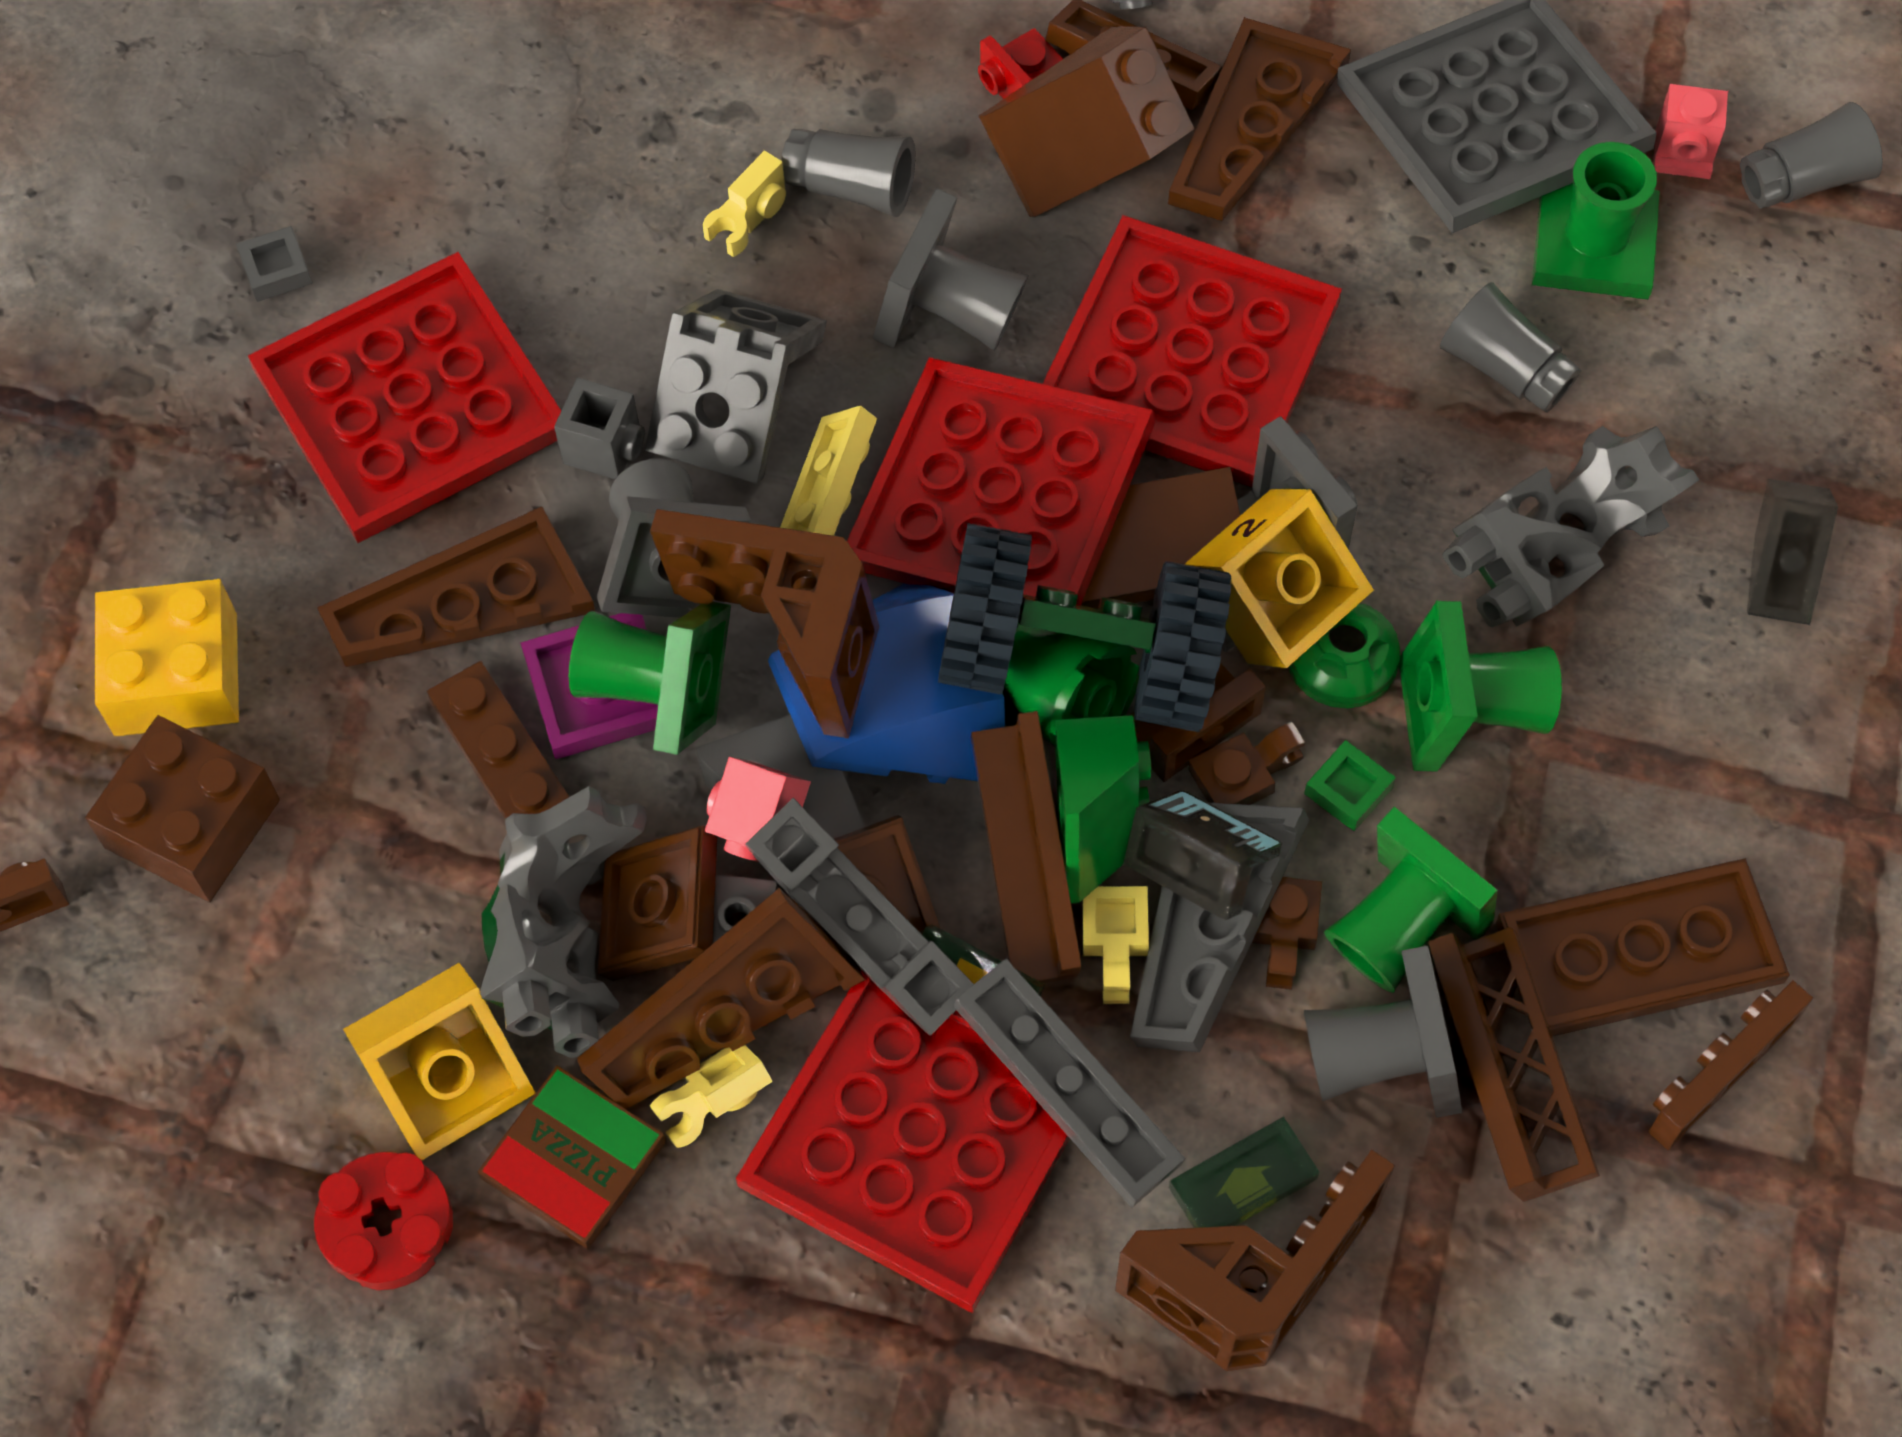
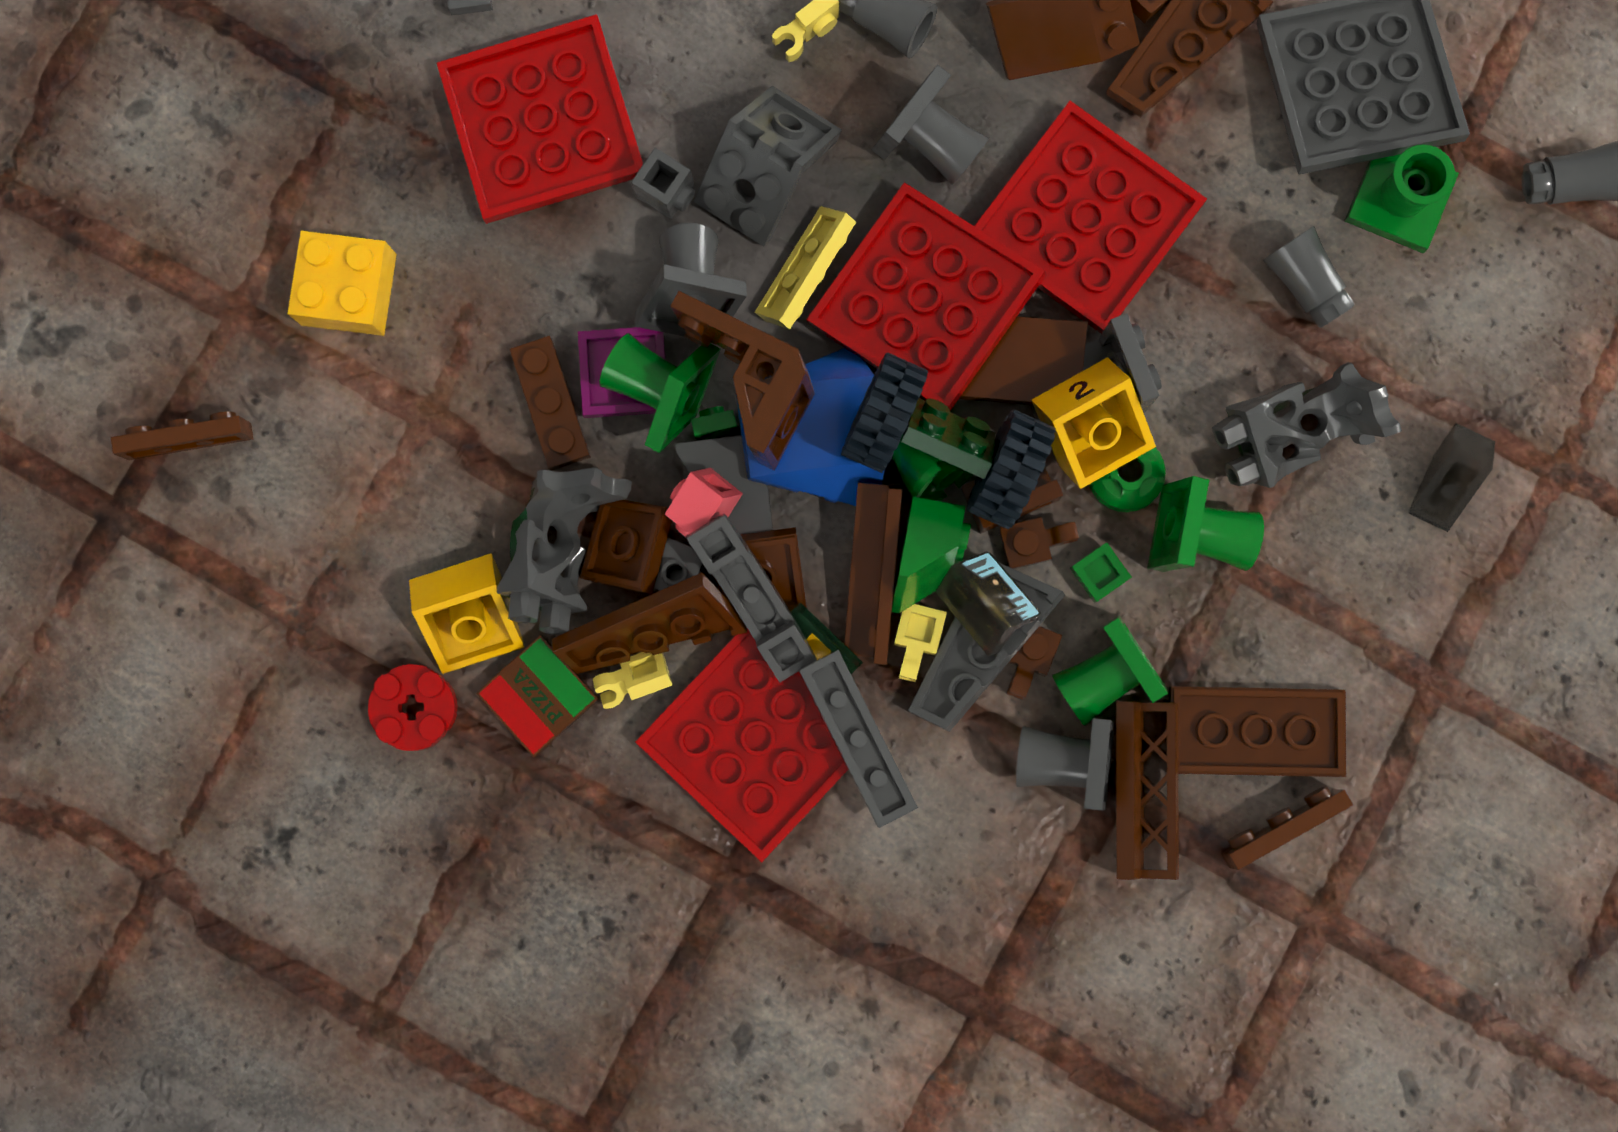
camera: 20 degrees right, 20 degrees up
reddish brown brick [85,715,280,903] -> none
reddish brown wing [317,506,596,667] -> none
reddish brown bracket [1115,1150,1395,1371] -> none
clear green tile [1168,1116,1320,1228] -> none
coral brick [1653,84,1728,179] -> none
none -> green plate [691,406,739,441]

